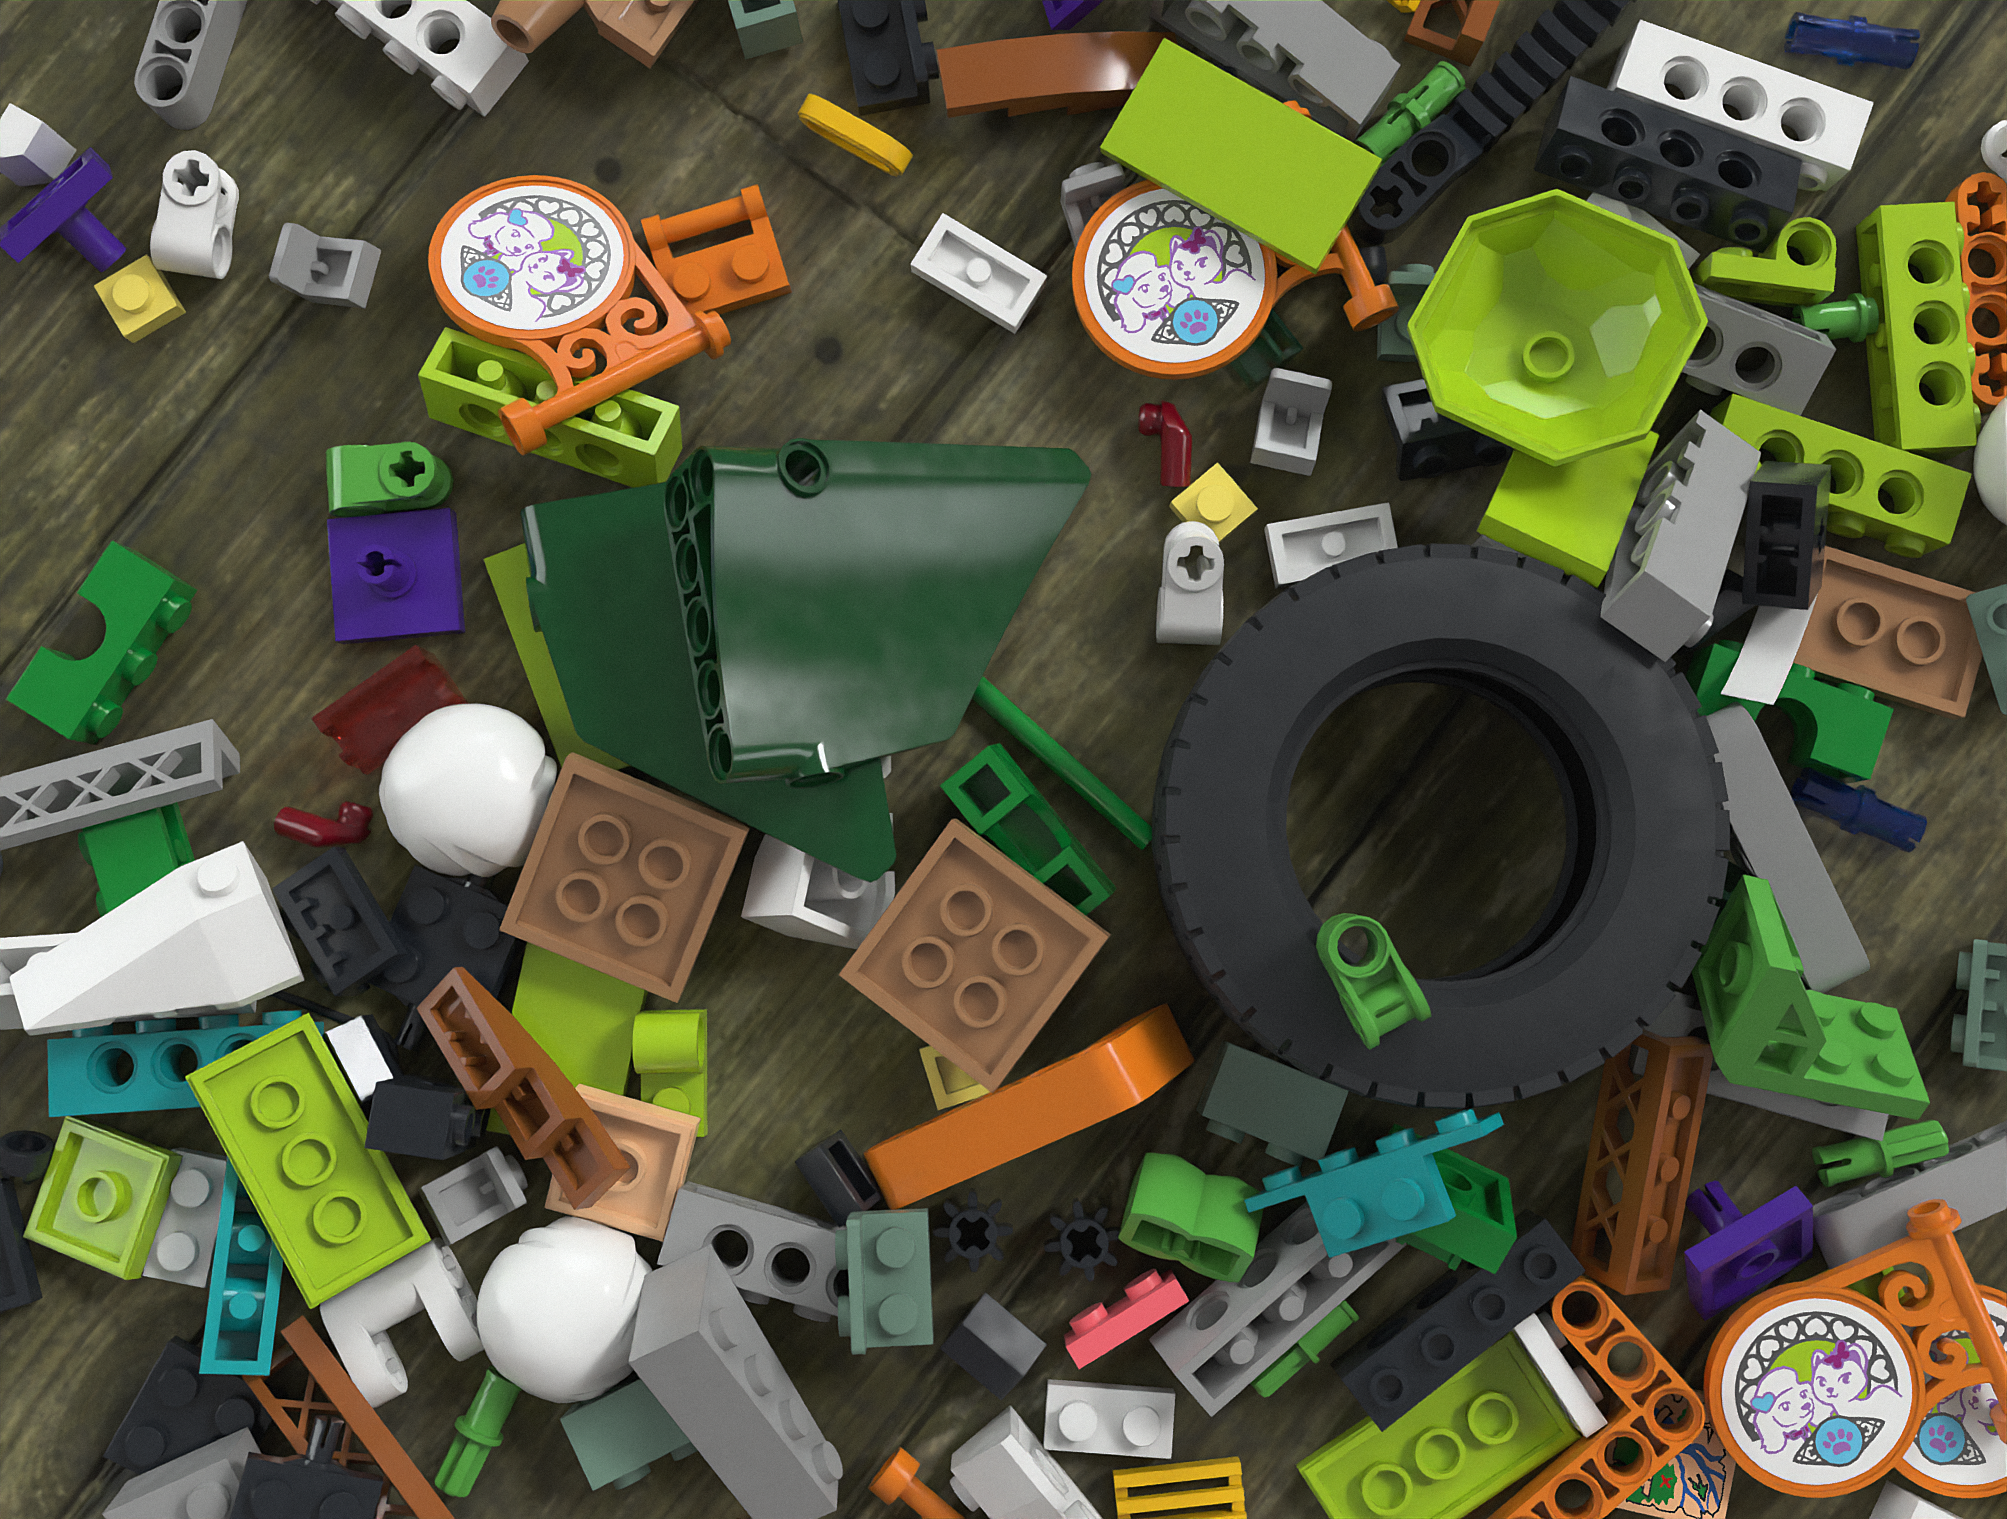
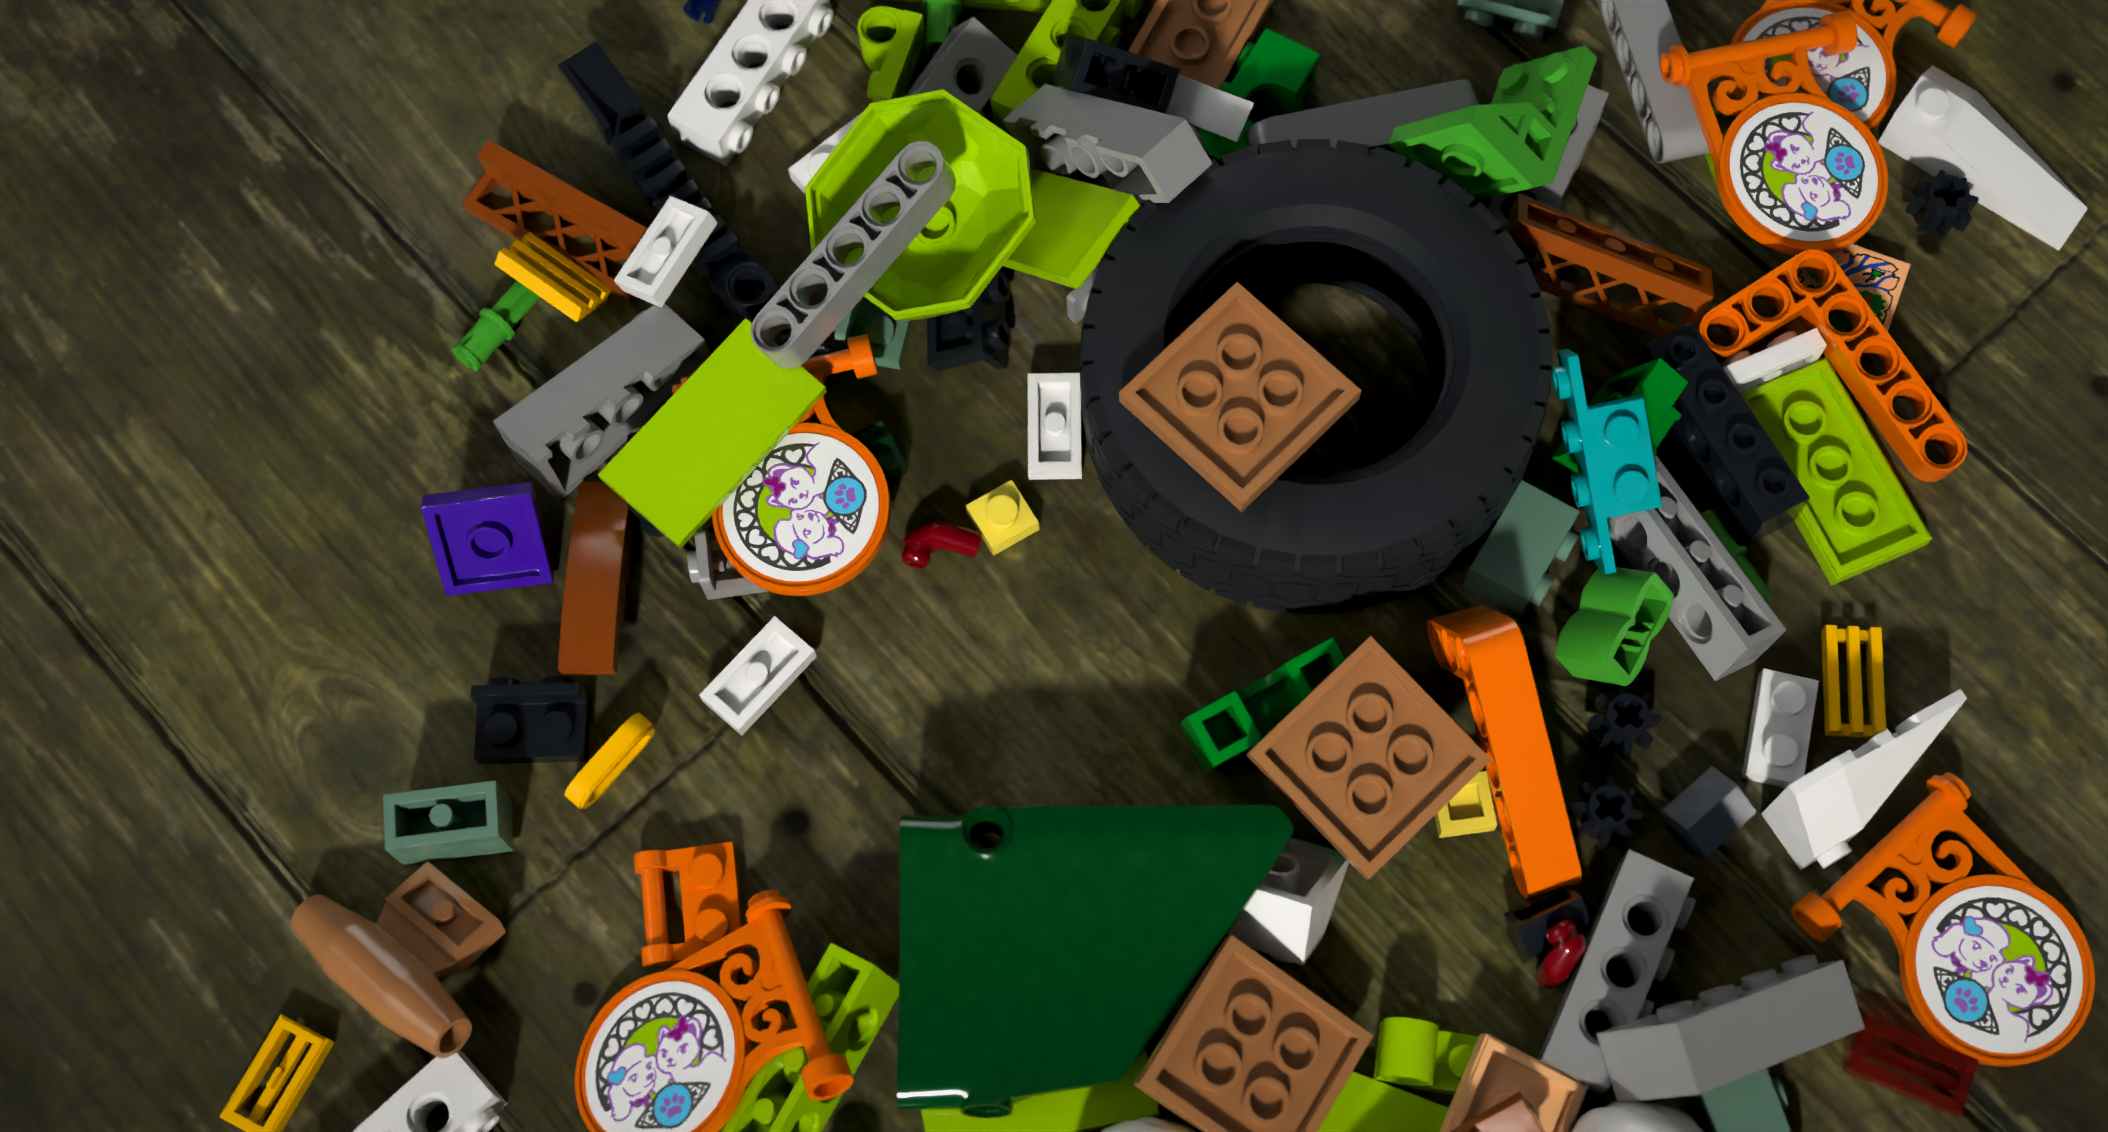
camera: 75 degrees left, 15 degrees down
dark green panel [663,438,1092,789] -> none
sand green bracket [835,1208,934,1355] -> none
green bar [971,676,1152,851] -> none
coral plate [1064,1269,1189,1369] -> none
white piece [1156,521,1224,645] -> none
light grey bracket [1250,368,1332,476] -> none
bright green piece [1316,913,1432,1050] -> none
bright green pin [1353,61,1466,169] -> none
black brick [1534,76,1802,253] -> none
dark purple tile [1684,1181,1813,1321] -> none
clear blue pin [1790,767,1927,853] -> none
bright green axle [1812,1120,1949,1188] -> none
none -> white plate [614,196,718,308]
none -> light grey beam [750,141,956,369]
none -> medium nougat plate [1119,282,1361,512]
none -> dark red arm [1536,919,1586,989]

